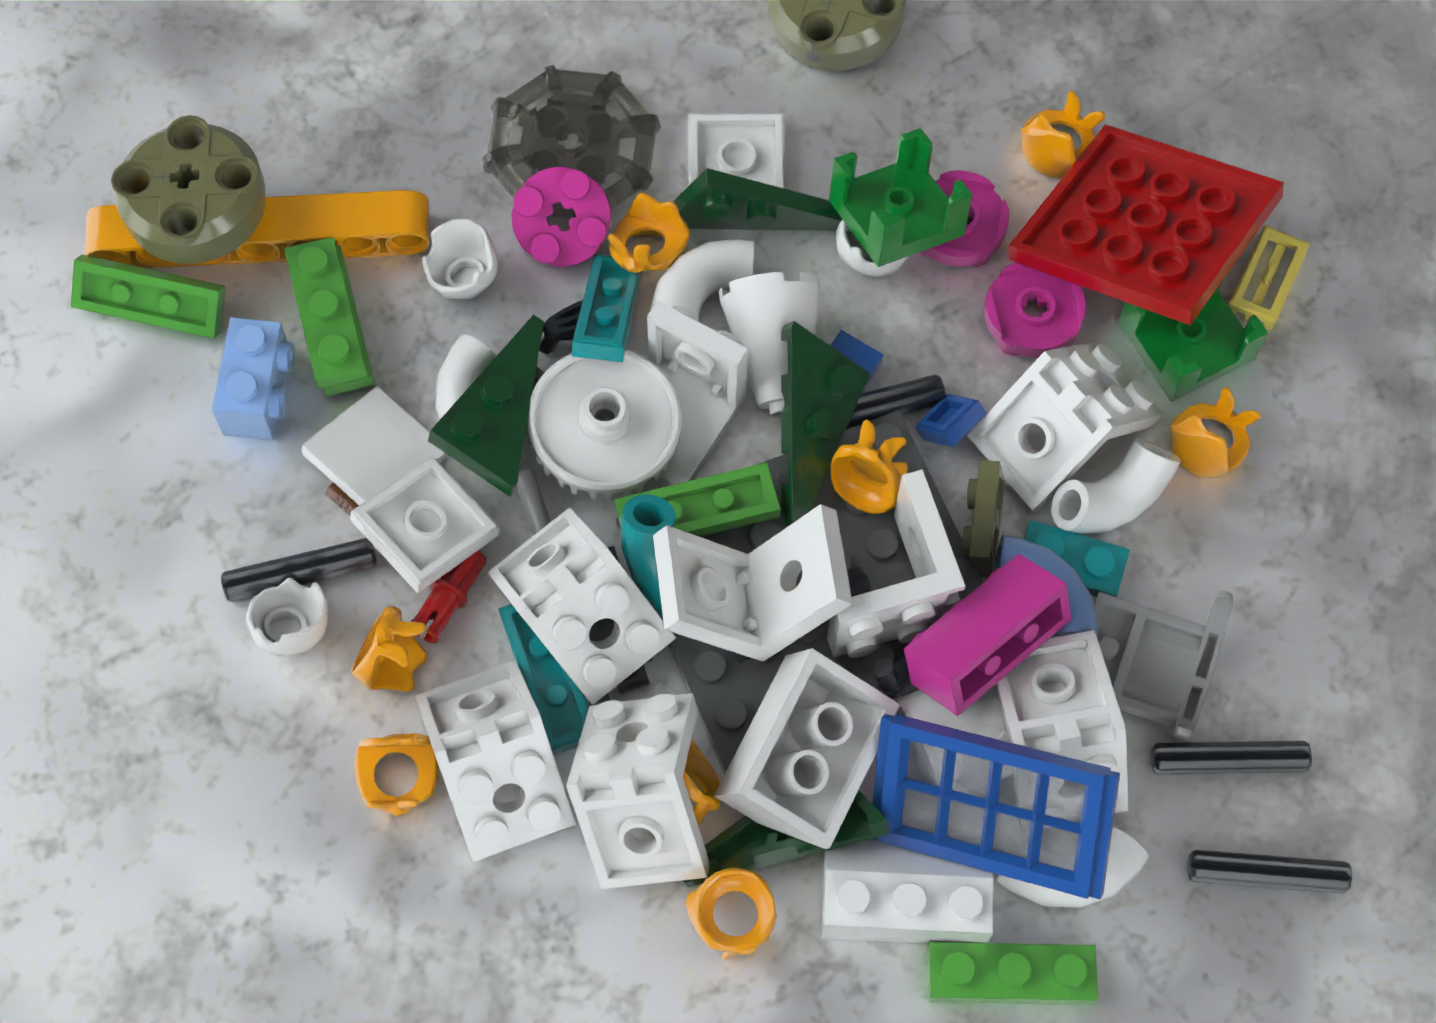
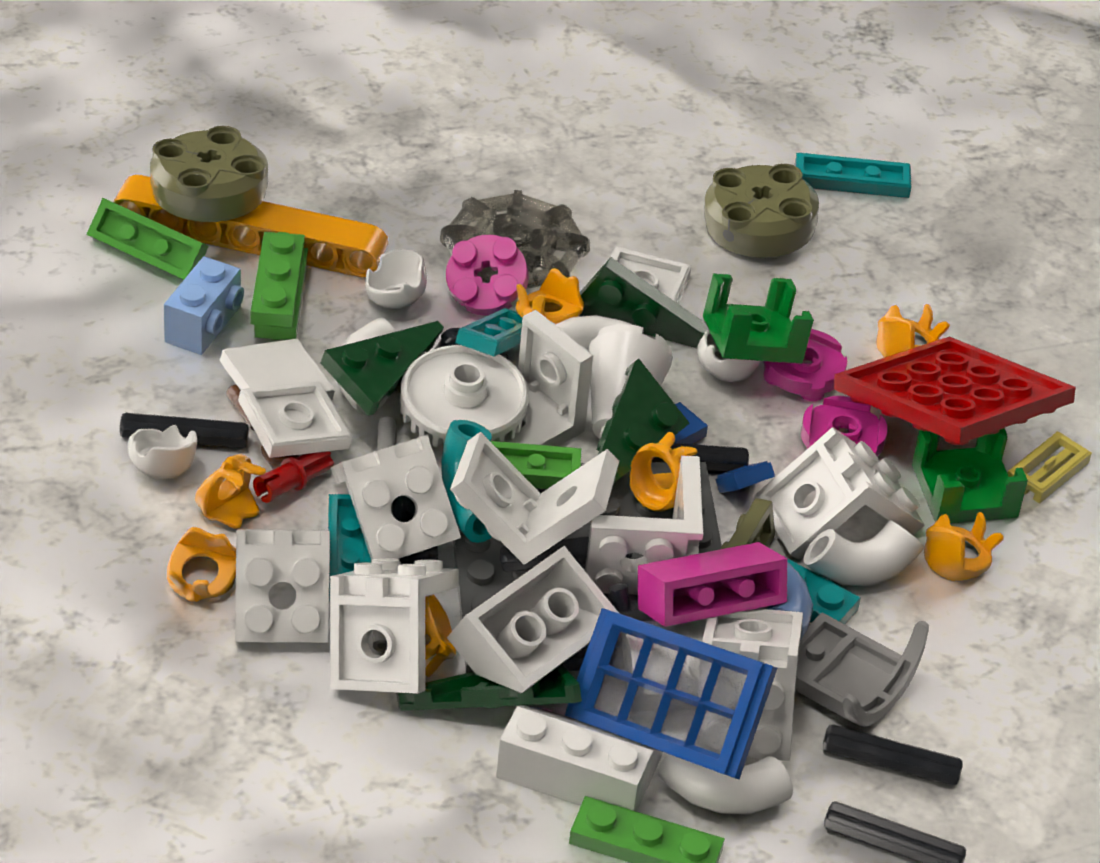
camera: 15 degrees right, 25 degrees down
light orange piece [686,867,777,960] -> none

